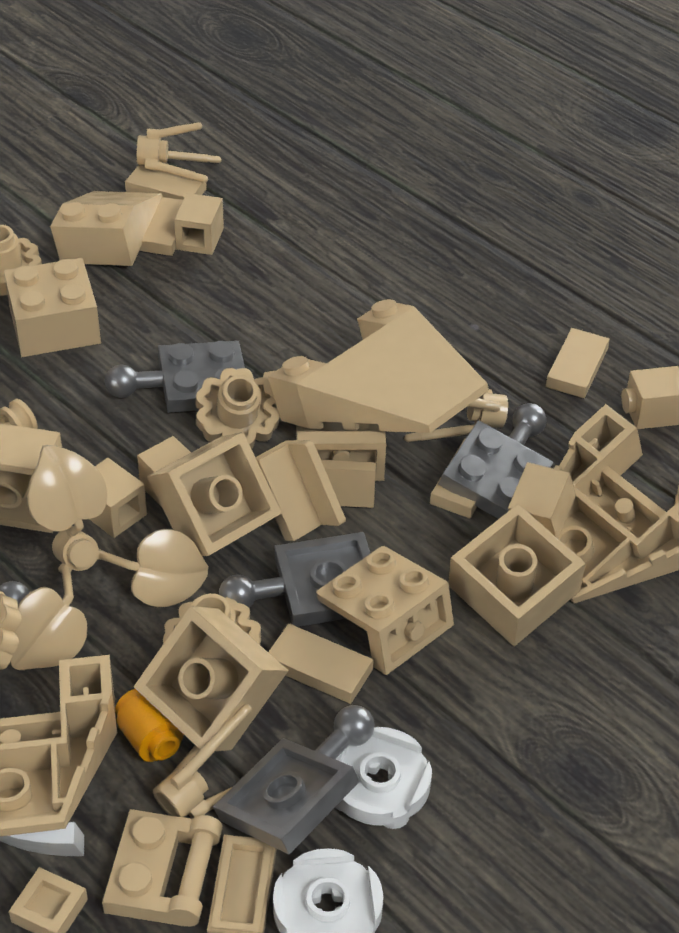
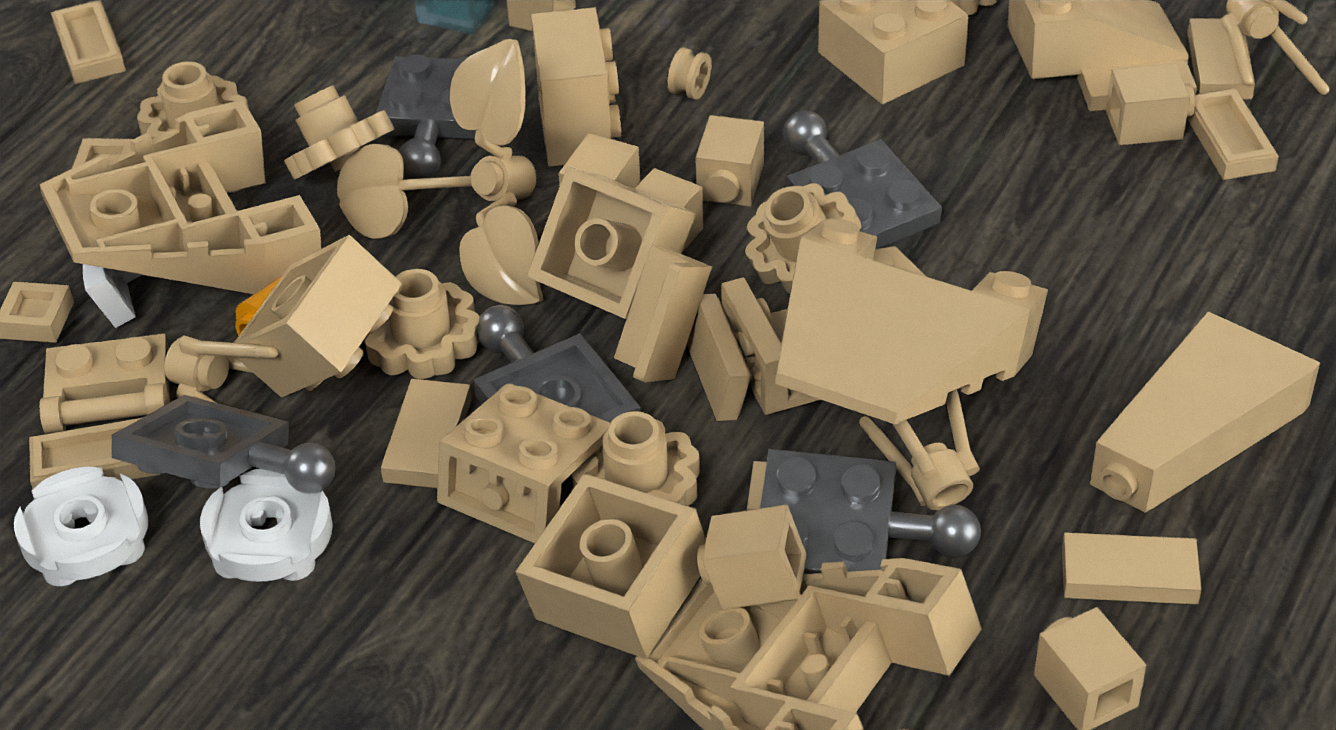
camera: 75 degrees right, 0 degrees up
none -> tan plant [572,411,700,506]
none -> tan brick [696,115,764,207]
none -> tan slope [1090,311,1320,513]
none -> tan tile [1187,89,1279,180]

